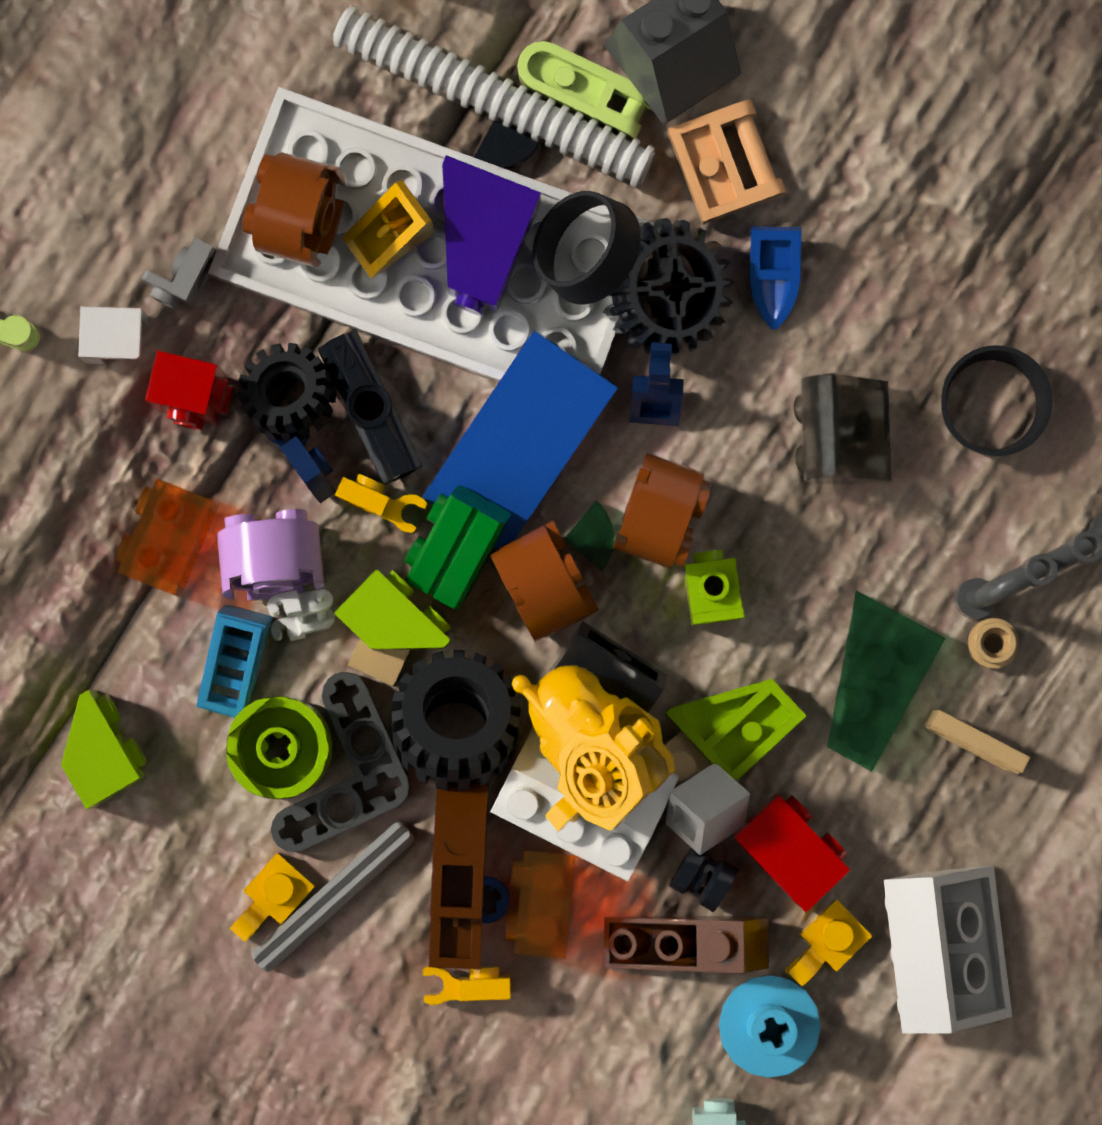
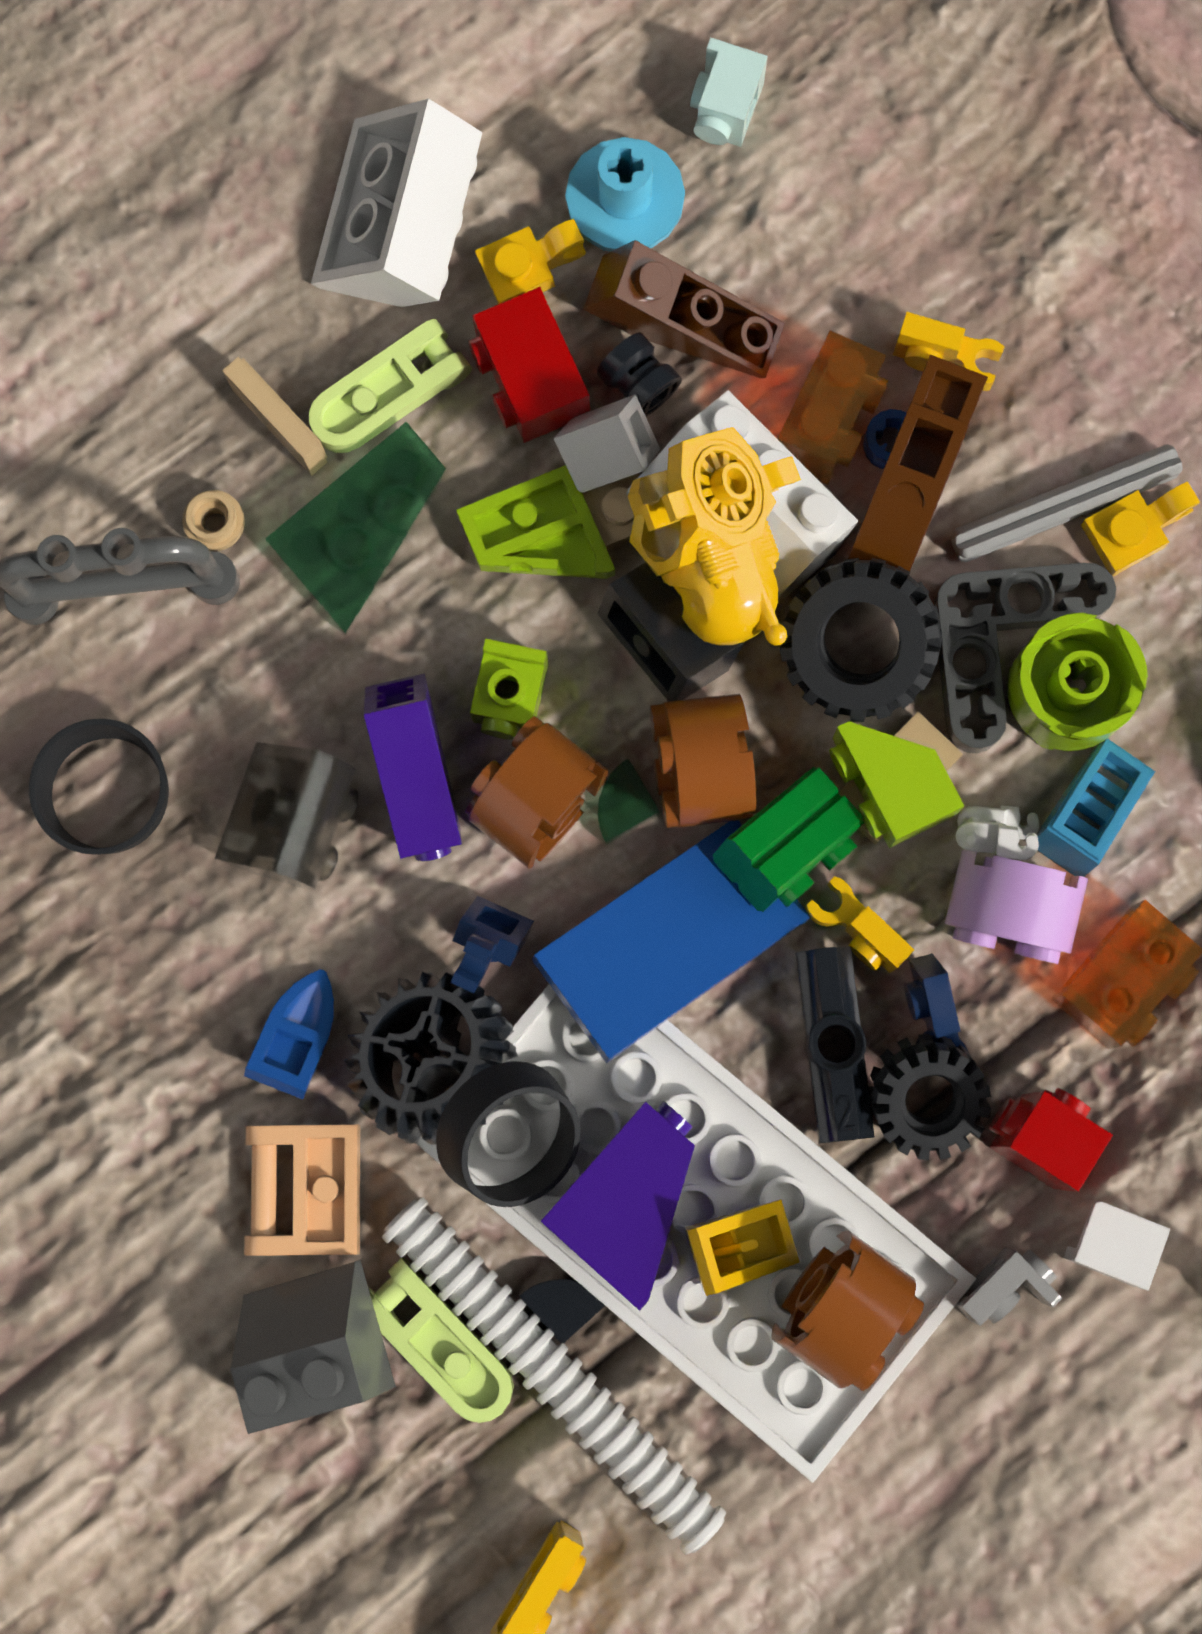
camera: 155 degrees left, 5 degrees down
none -> yellowish green plate [309,319,472,453]
none -> dark purple slope [363,673,462,861]

